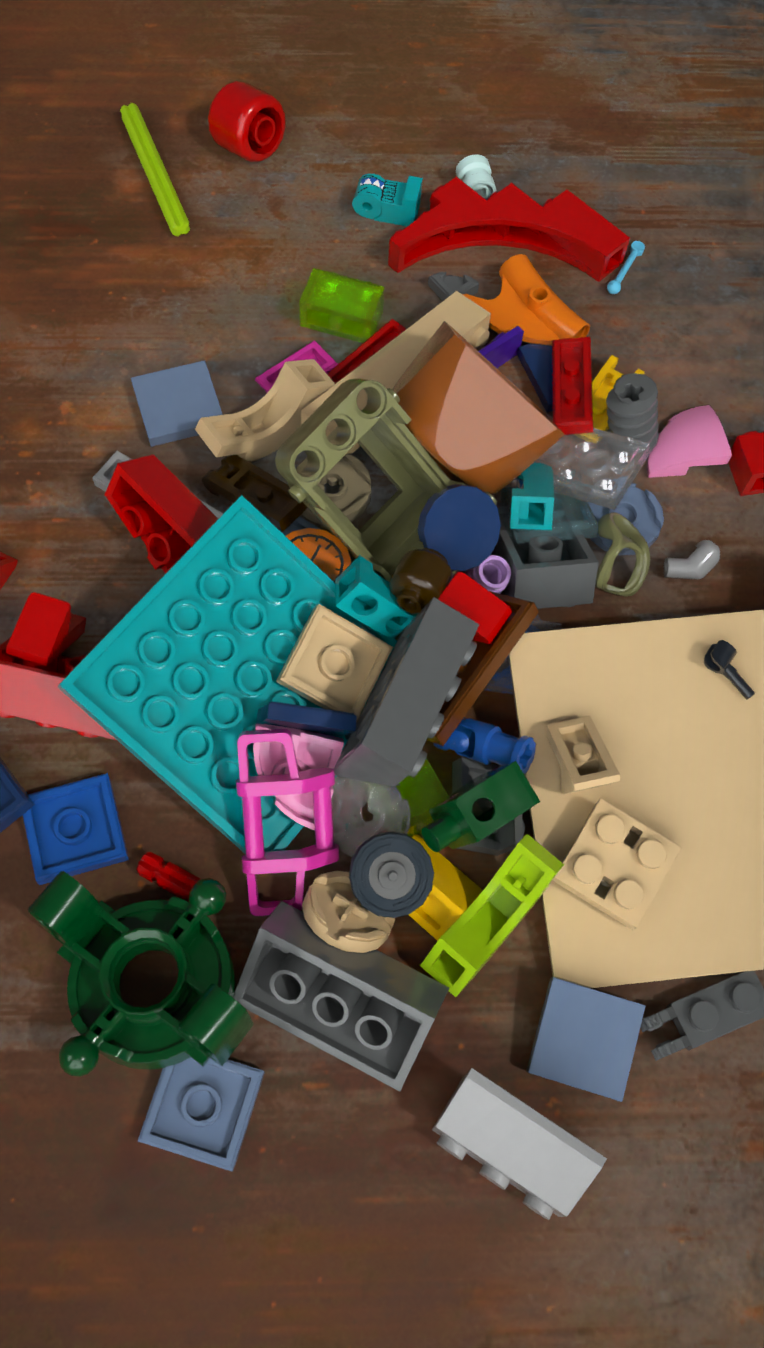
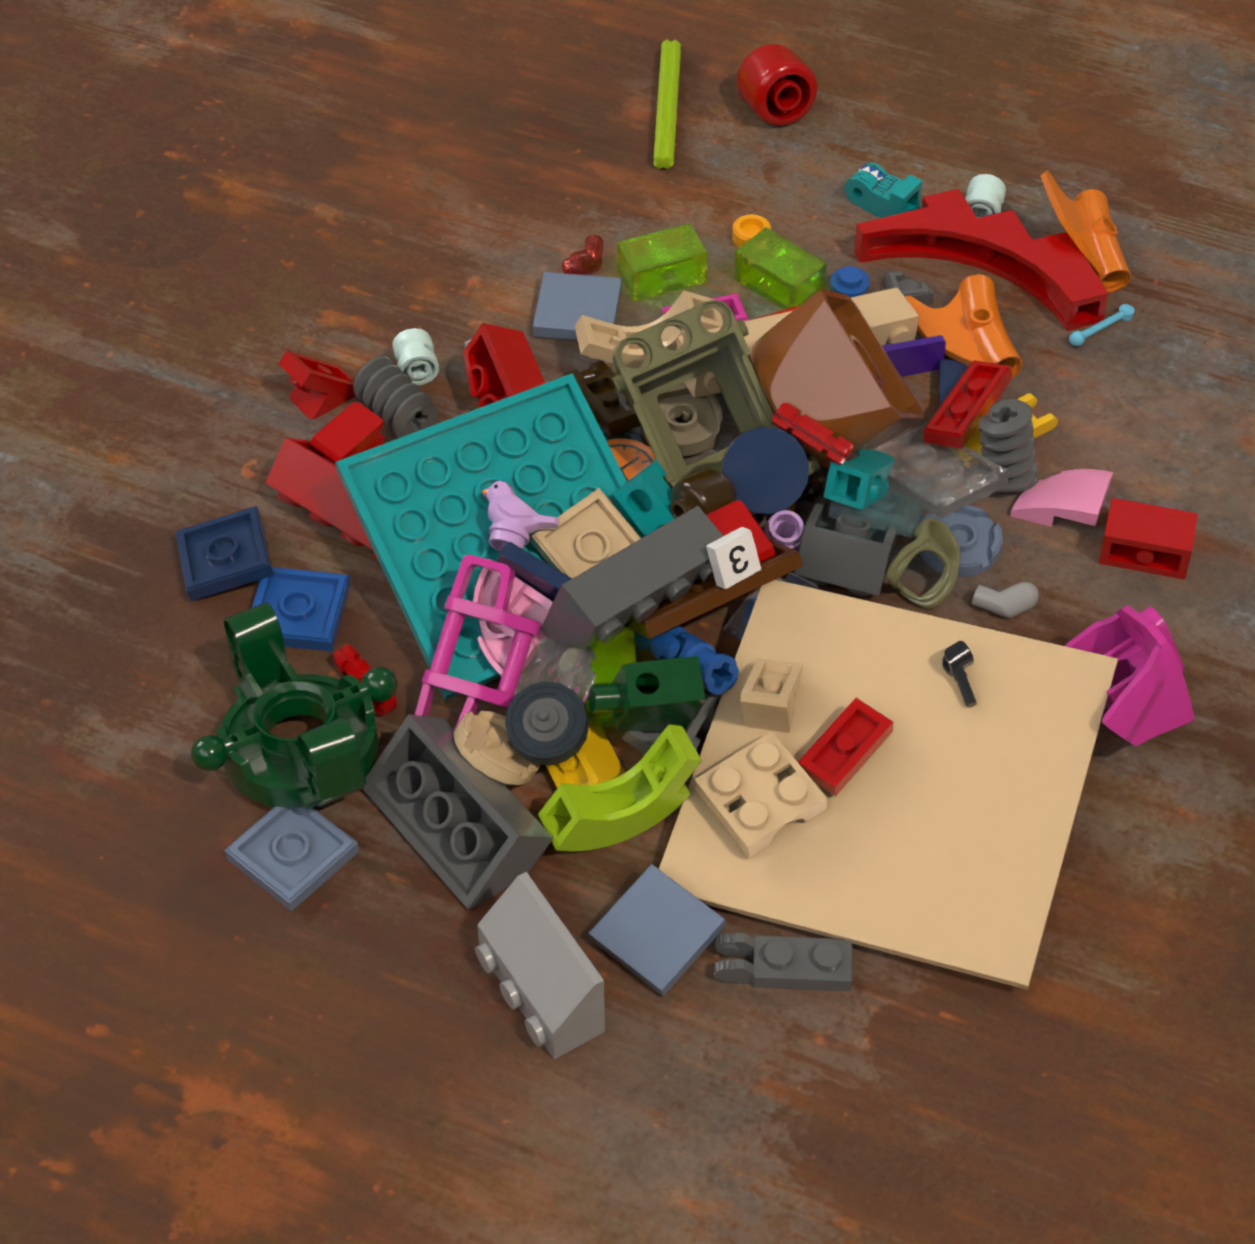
camera: 30 degrees right, 15 degrees down
none -> dark grey piece [353,355,439,438]
none -> light aqua wheel [392,328,439,385]
none -> lavender animal [482,481,559,552]
none -> clear red arm [561,235,604,275]
none -> clear neon green brick [617,223,707,301]
none -> white tile [706,527,761,589]
none -> light orange tile [732,214,771,251]
none -> red axle [772,403,853,465]
none -> red plate [798,697,893,797]
none -> blue plate [830,266,870,298]
none -> orange pin [1040,171,1132,293]

